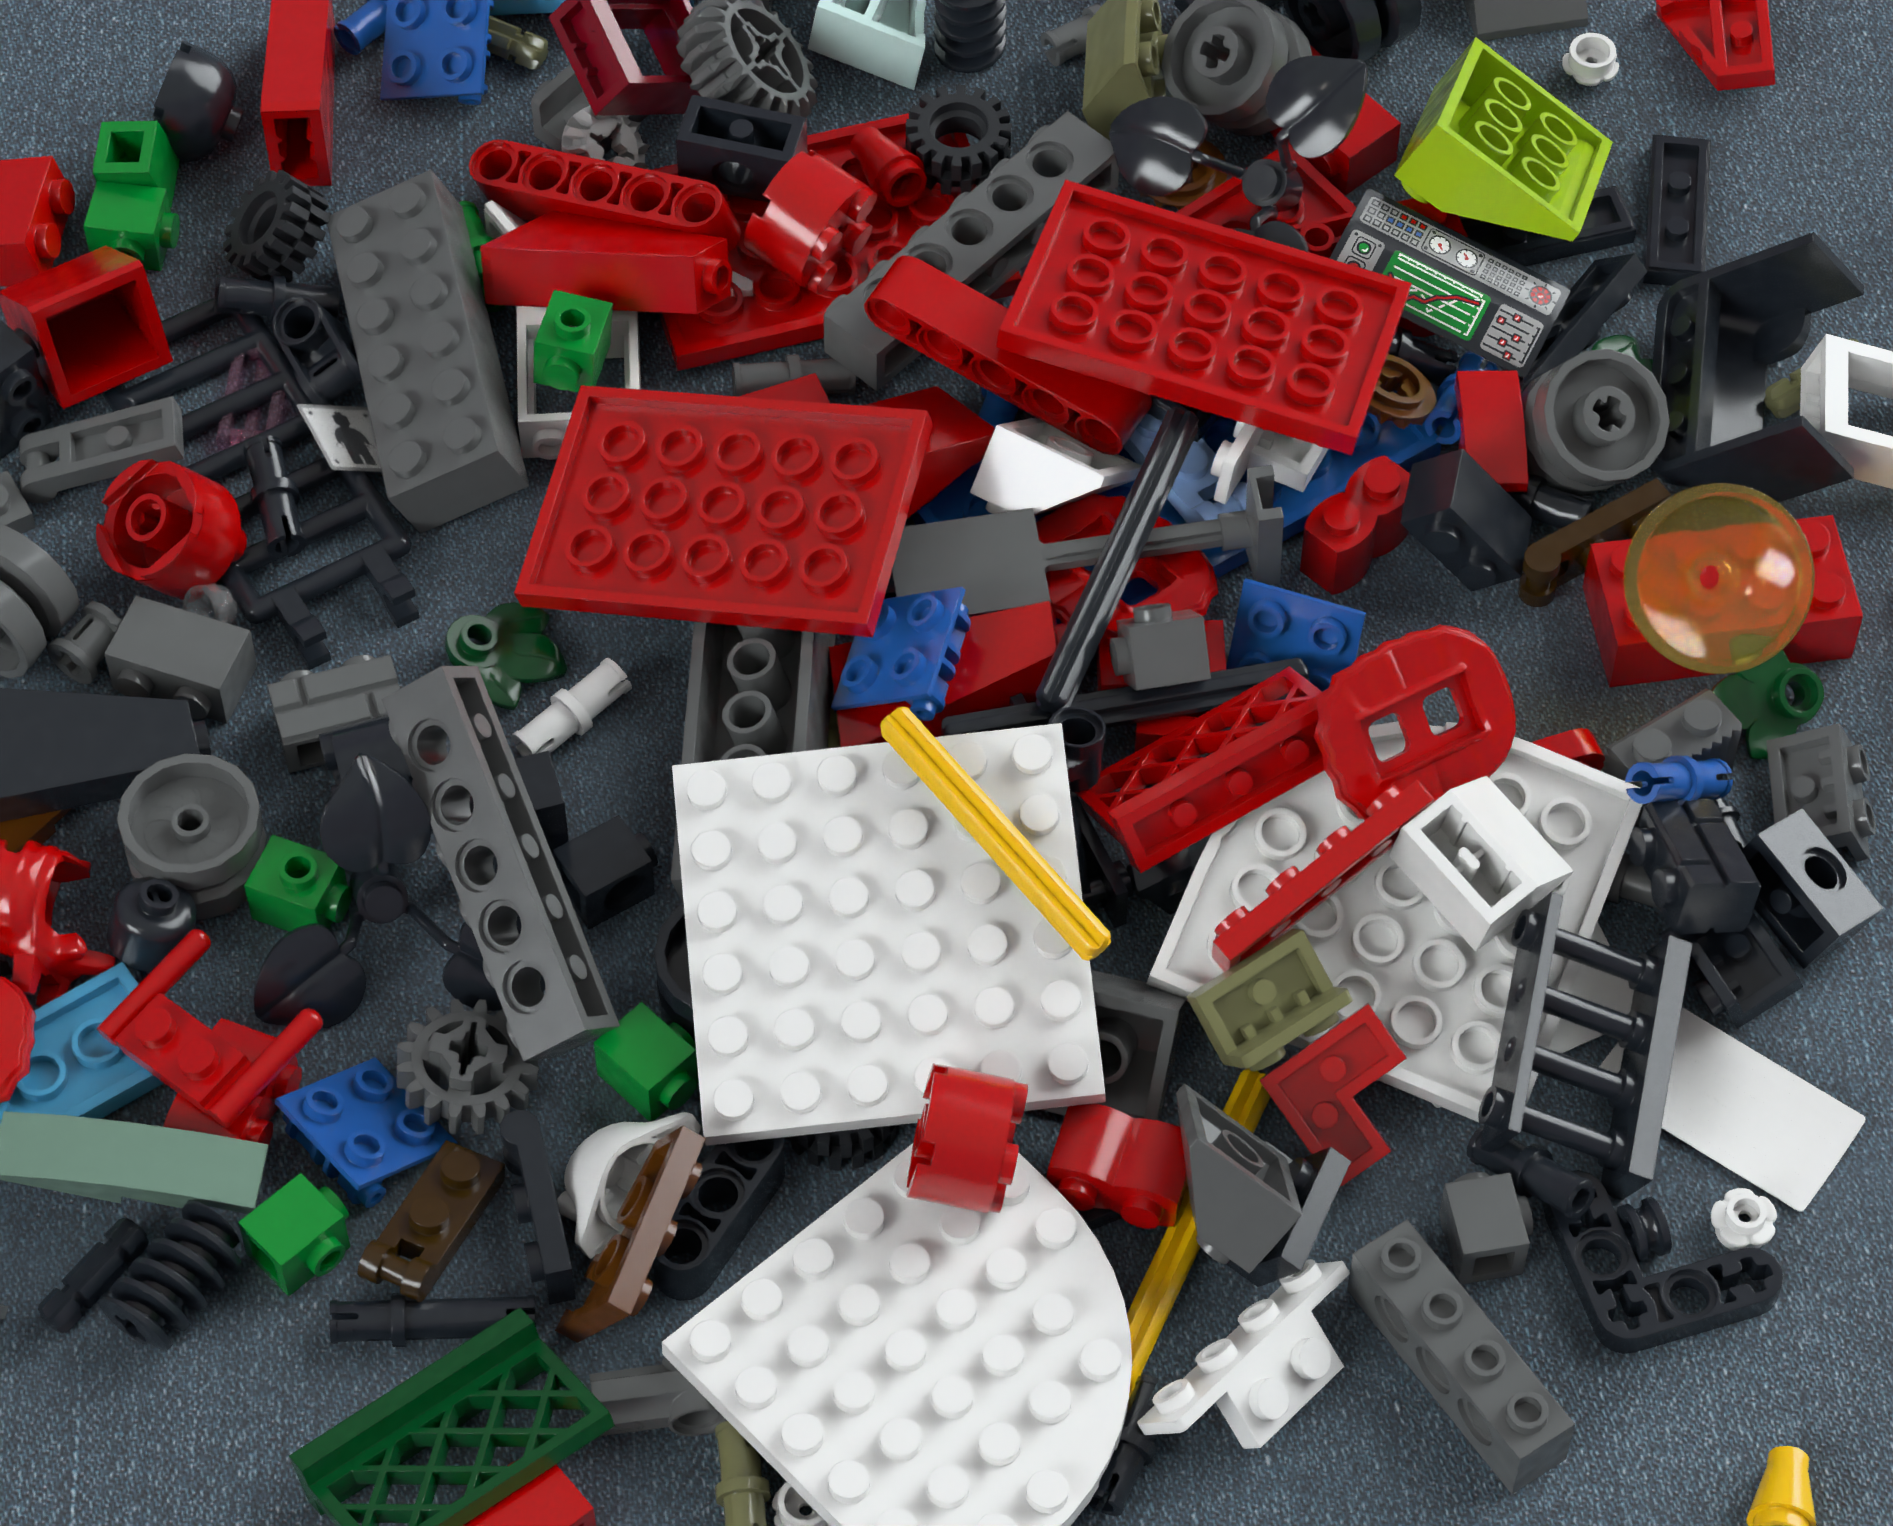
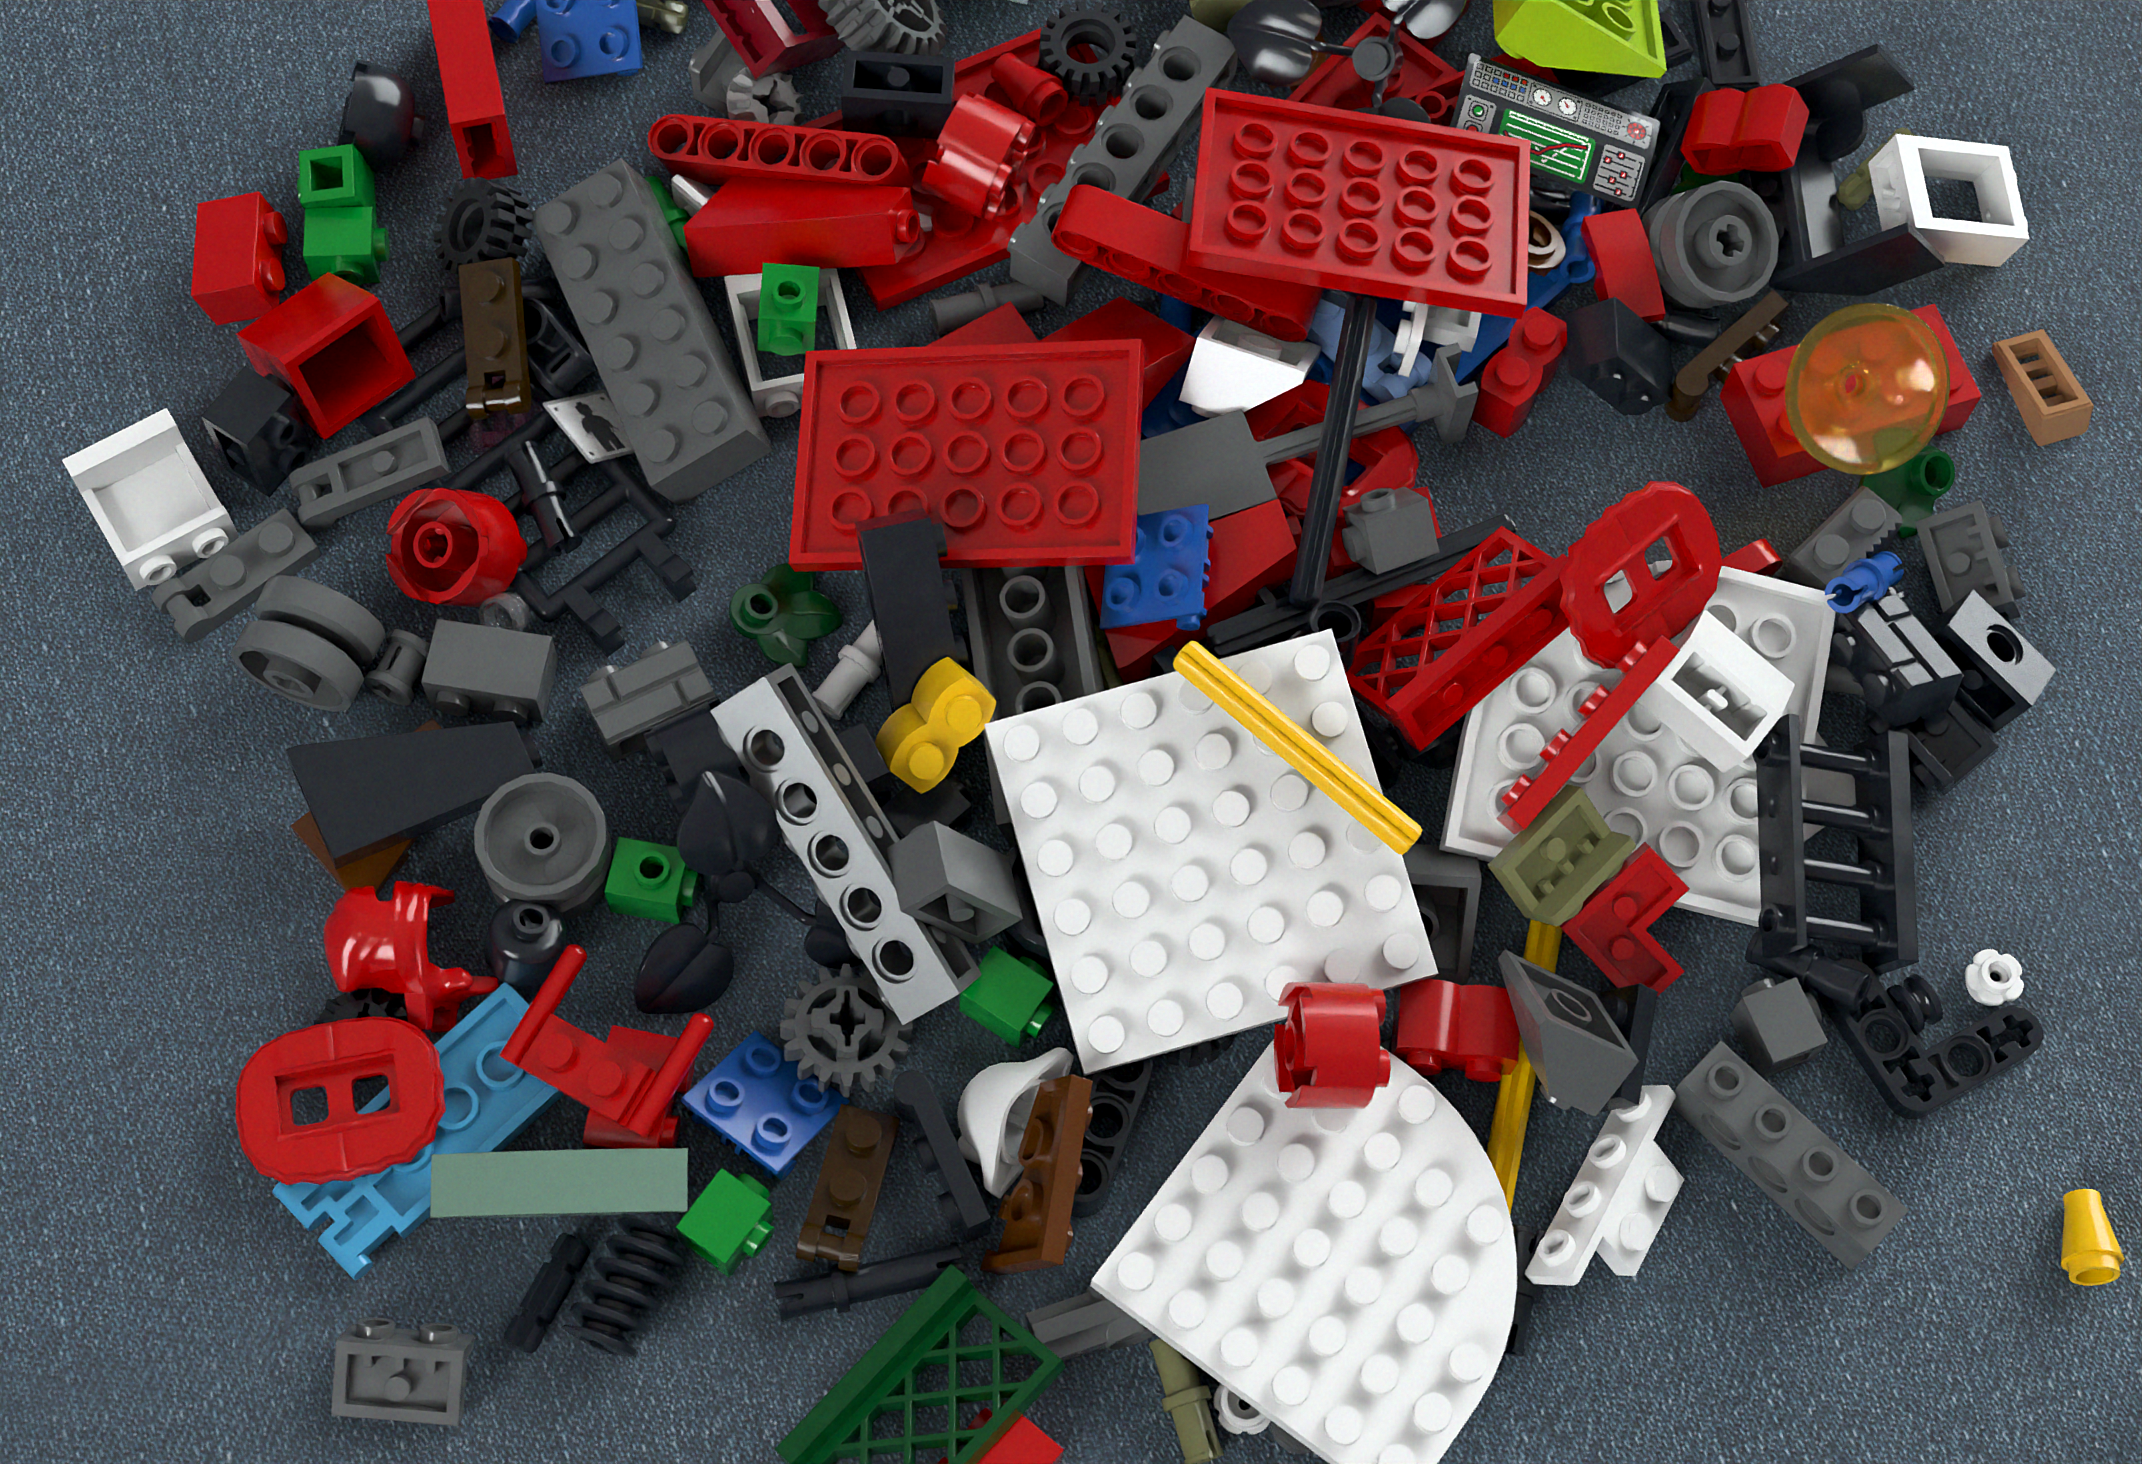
camera: 15 degrees left, 10 degrees up
blue hinge [1226,578,1366,700] -> none
white sticker [1599,1007,1865,1212] -> none
none -> dark brown plate [458,257,531,420]
none -> black brick [854,508,974,748]
none -> yellow brick [875,657,996,794]
none -> dark grey brick [887,821,1023,945]
none -> red brick [1680,83,1810,175]

